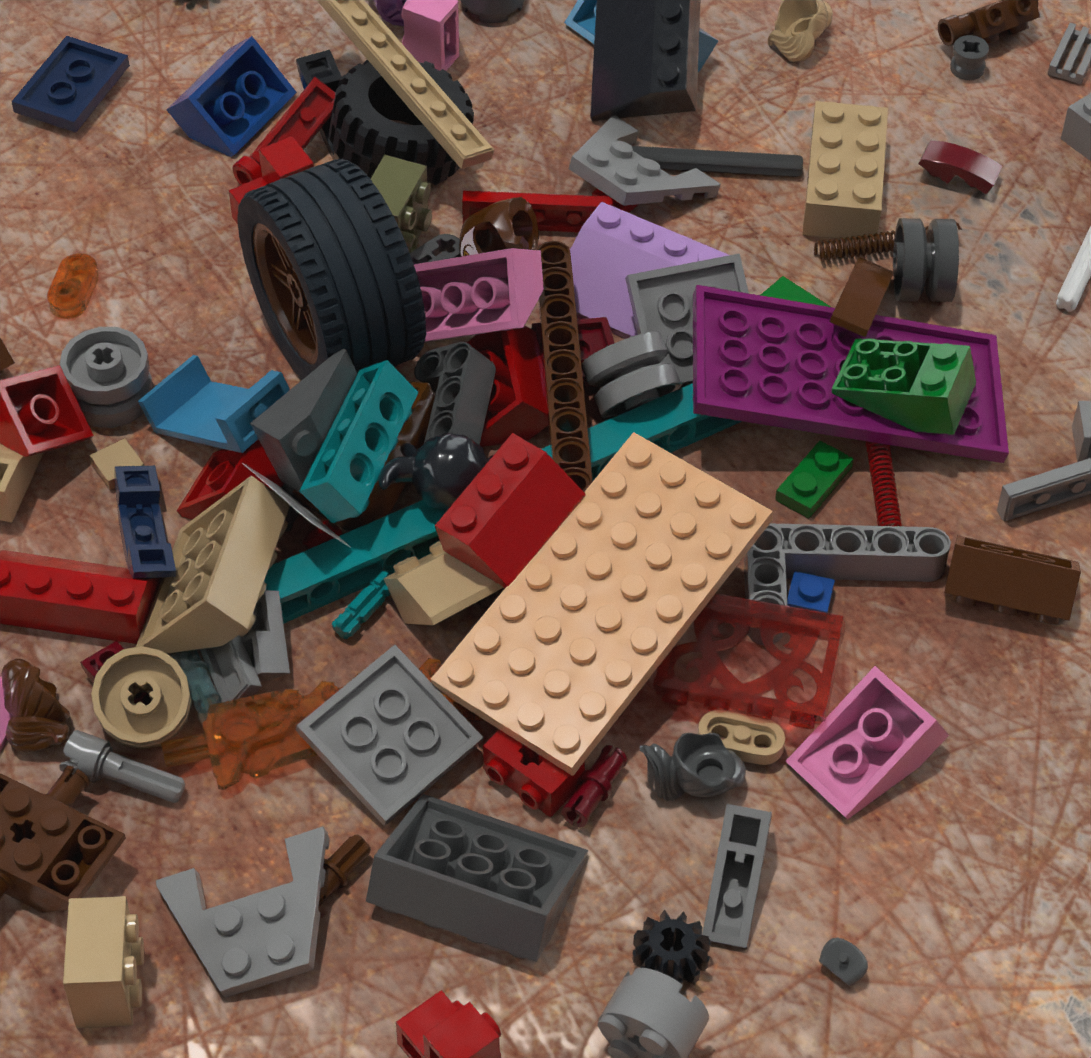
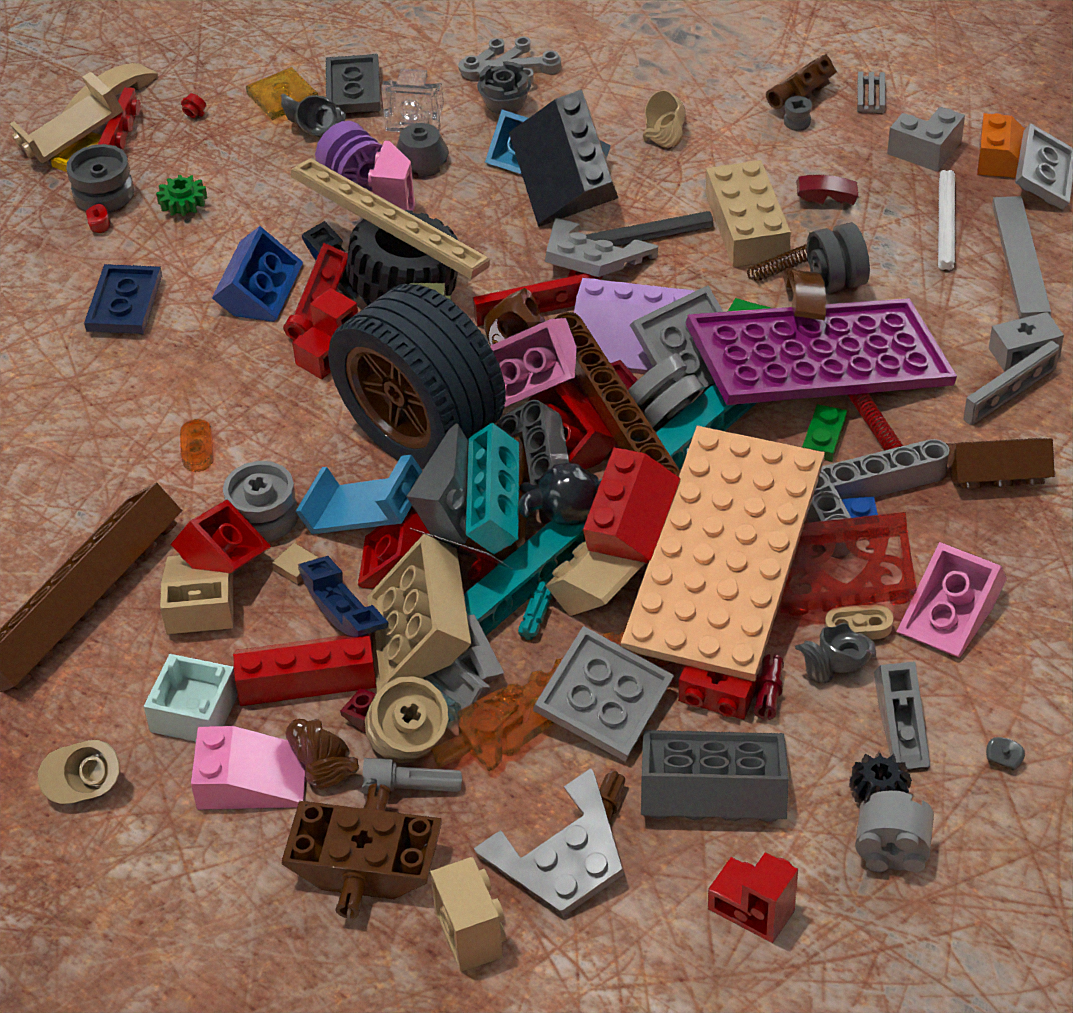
camera: 15 degrees left, 5 degrees down
green slope [831,338,976,435] -> none

